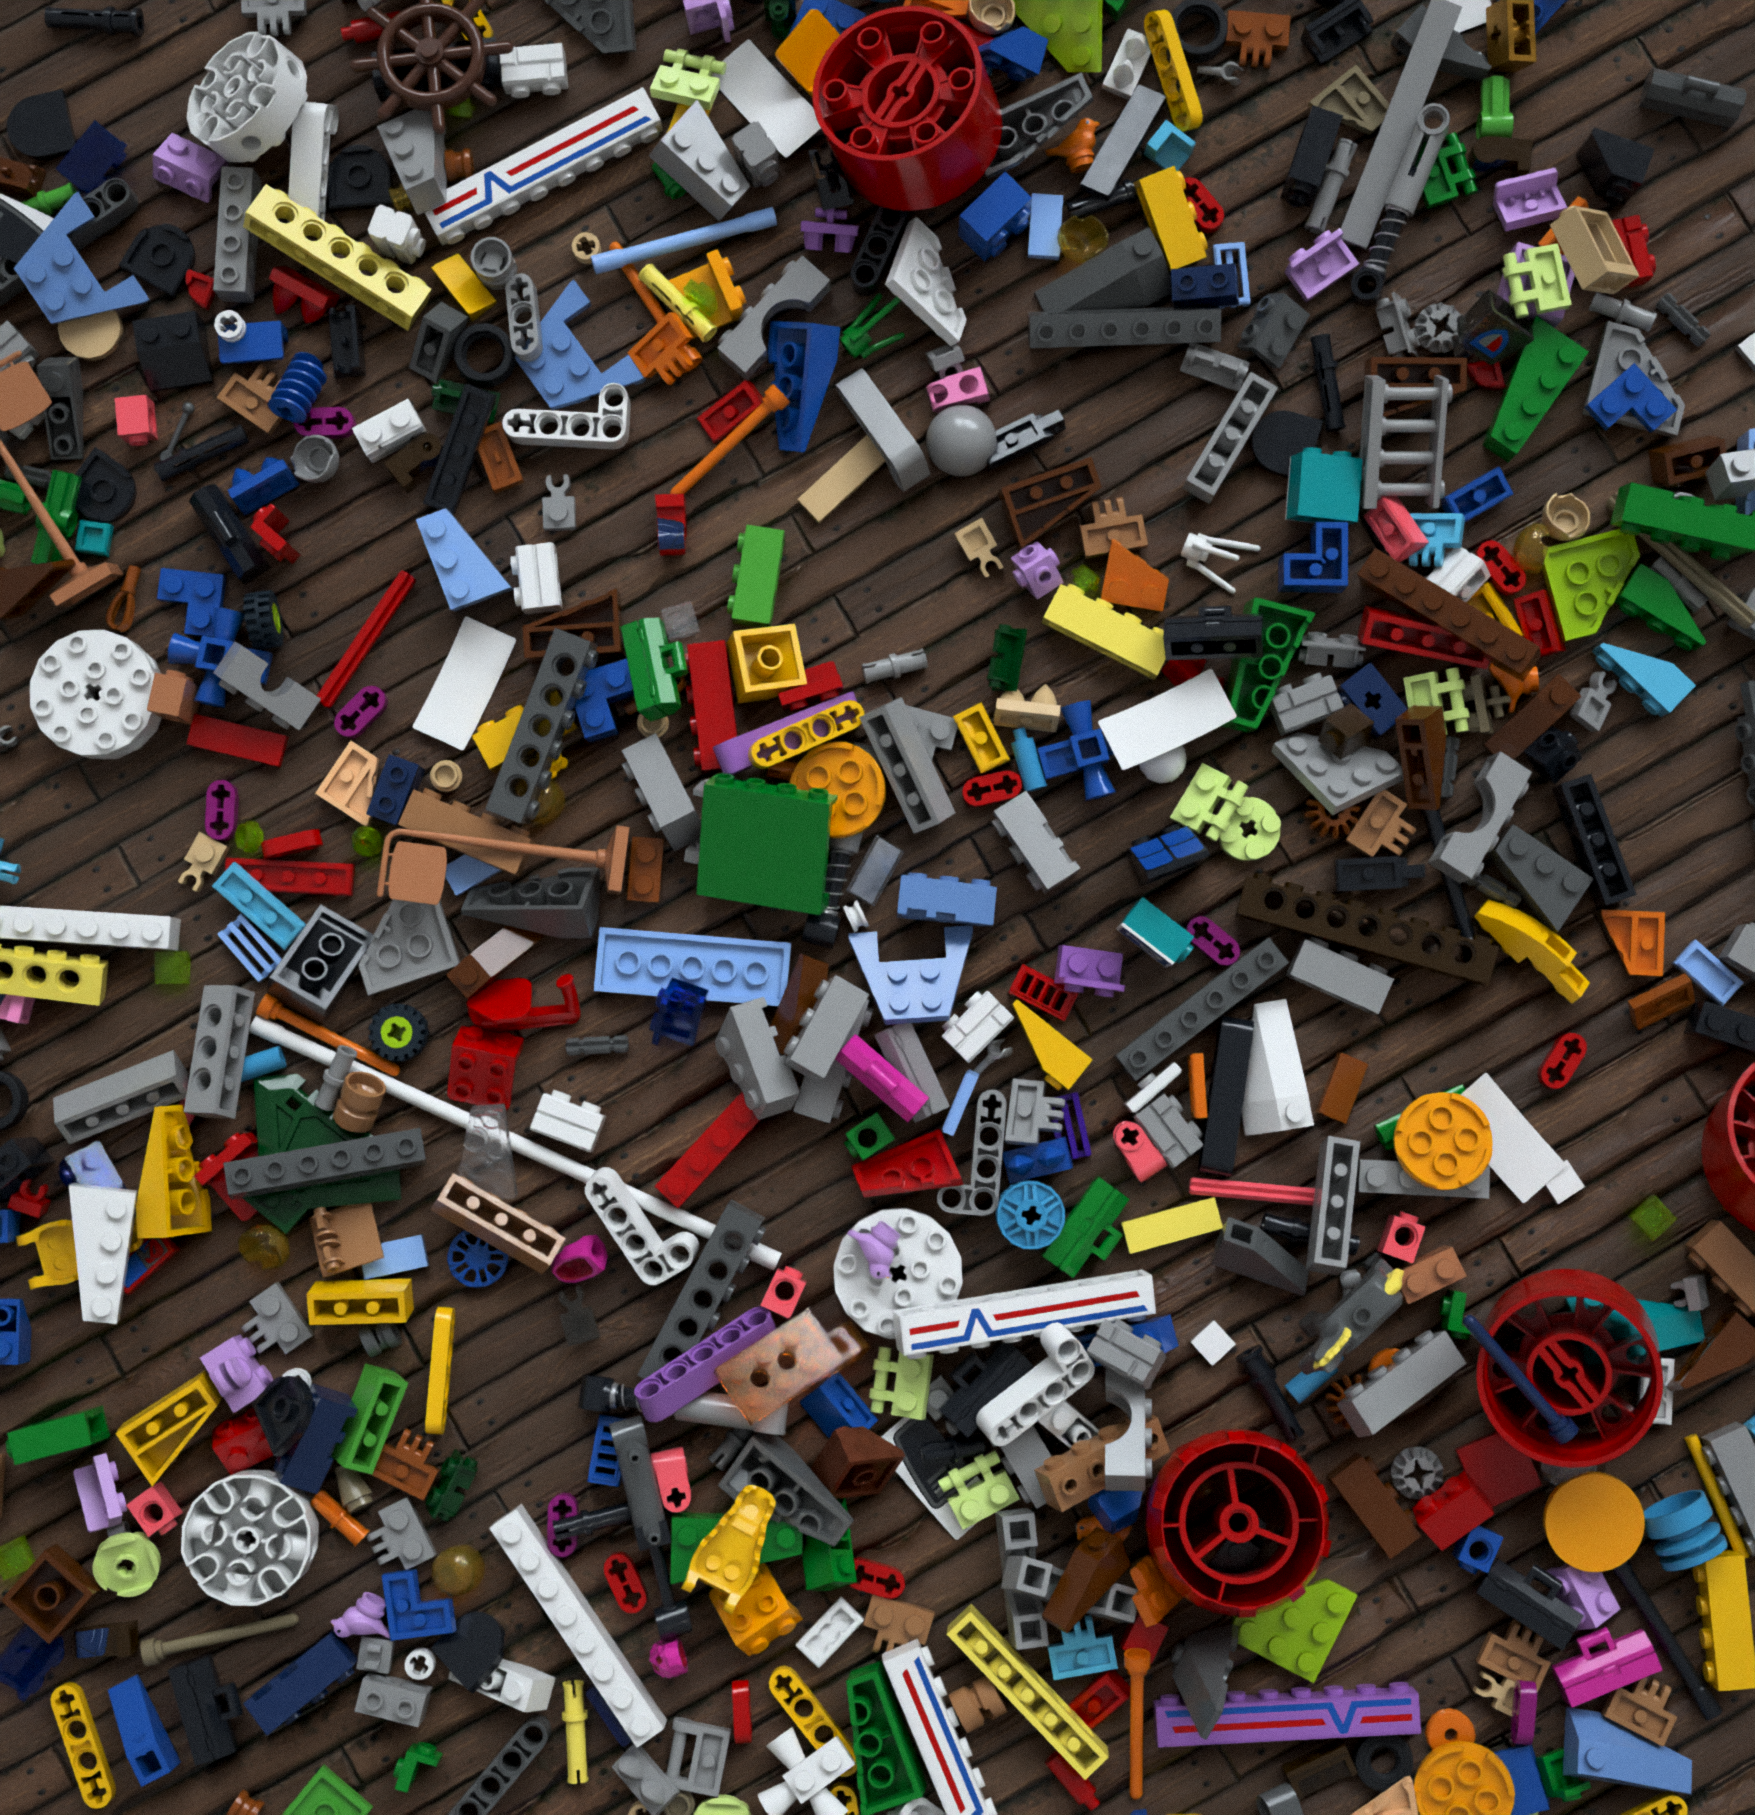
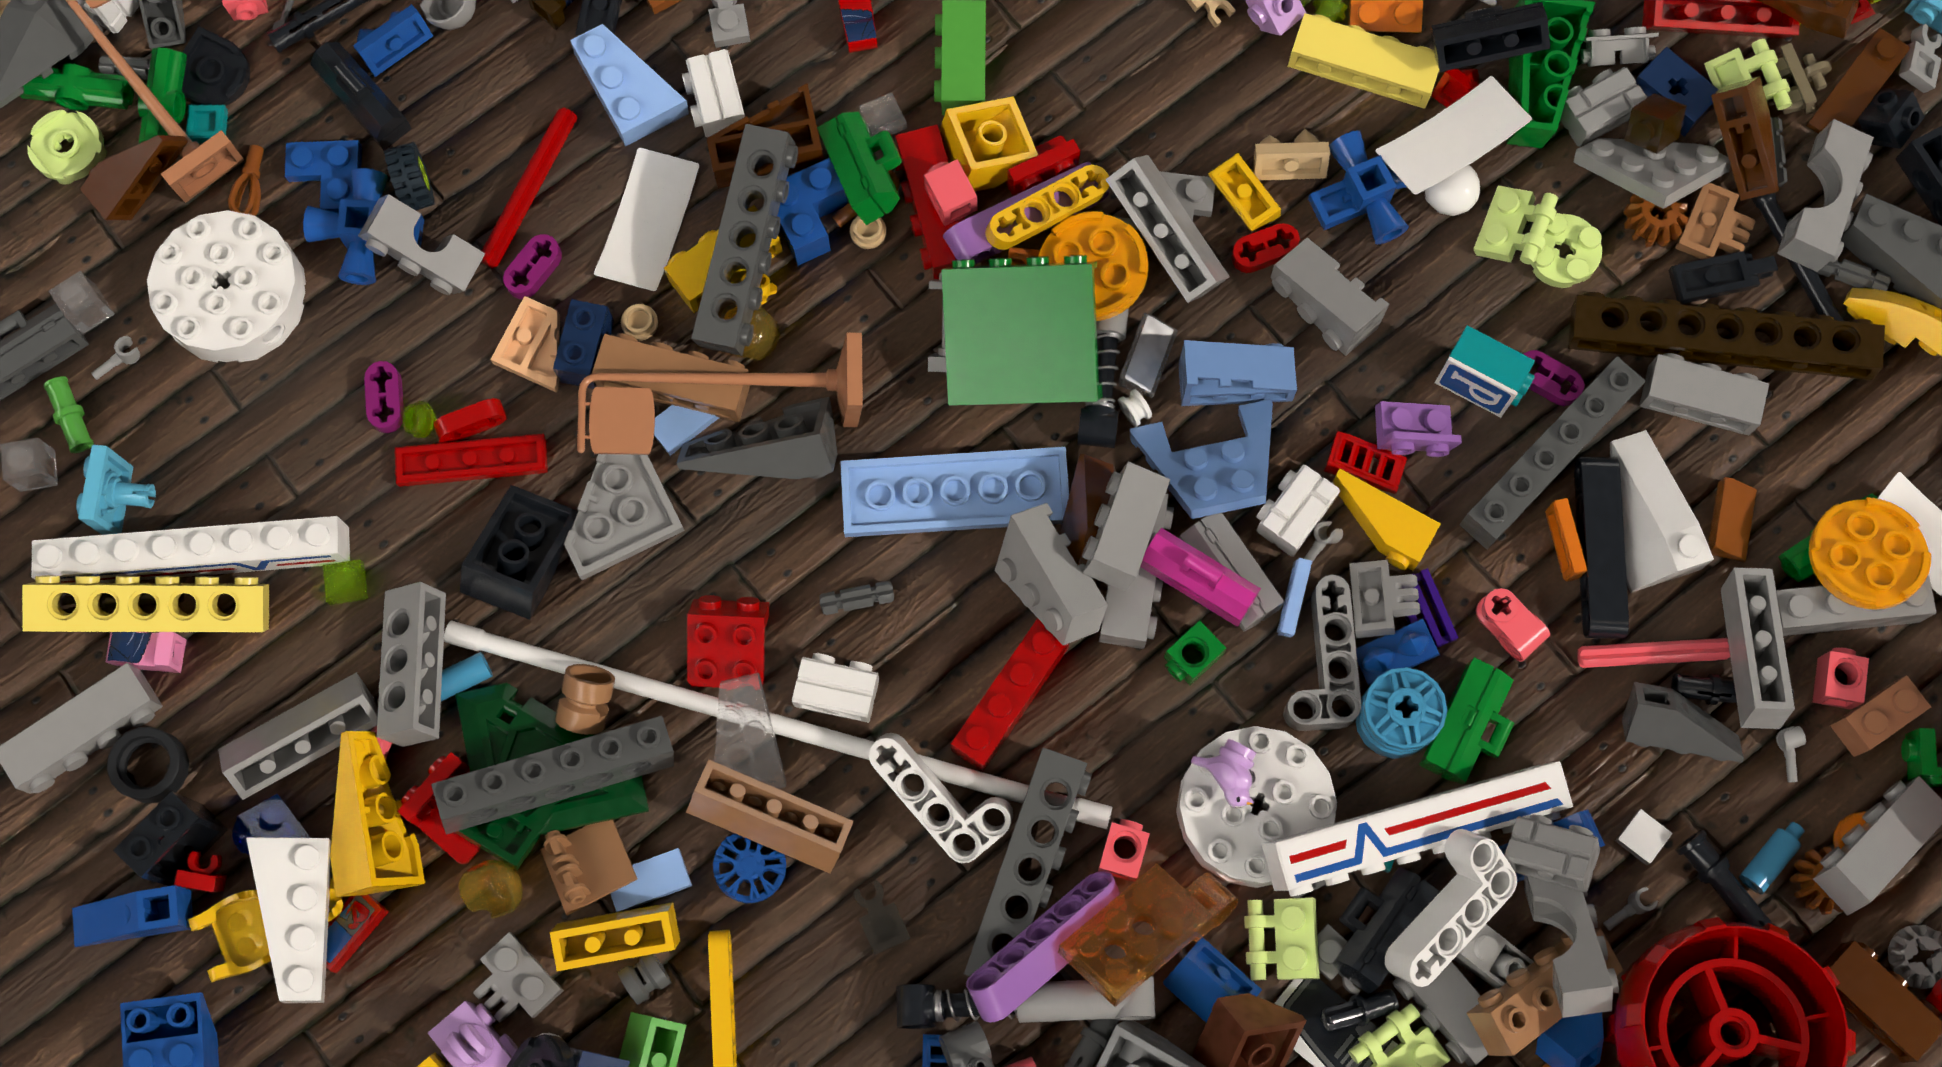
camera: 10 degrees left, 10 degrees down
nougat brick [147,670,199,725] -> none
tan plate [178,832,230,892] -> none
red tile [186,714,289,768] -> none
medium azure tile [212,862,306,950] -> none
light blue tile [217,913,282,983] -> none
red bracket [250,503,301,564] -> none
orange piece [256,993,400,1076] -> none
light grey pin [314,1045,357,1111] -> none
clear neon green plate [352,826,384,857] -> none
black wheel [368,1004,429,1061] -> none
reddish brown slope [446,926,545,999] -> none
red piece [466,974,581,1032] -> none
dark pink rock [551,1235,608,1283] -> none
light grey wedge [622,733,701,852] -> none
dark orange plate [627,836,665,903] -> none
clear blue bracket [649,977,709,1046] -> none
red wing [851,1129,964,1197] -> none
light grey pin [861,648,928,684] -> none
dark green hinge [986,624,1027,692] -> none
dark azure cylinder [1011,727,1047,792] -> none
light yellow tile [1121,1197,1223,1254] -> none
white plate [1124,1062,1182,1113] -> none
slope [1126,824,1210,887] -> none
light grey brick [1131,1093,1204,1168] -> none
dark grey animal [1298,1252,1404,1375] -> none
orange animal [1488,662,1539,713] -> none
none -> coral brick [924,159,978,226]
none -> light grey hand [1603,887,1658,931]

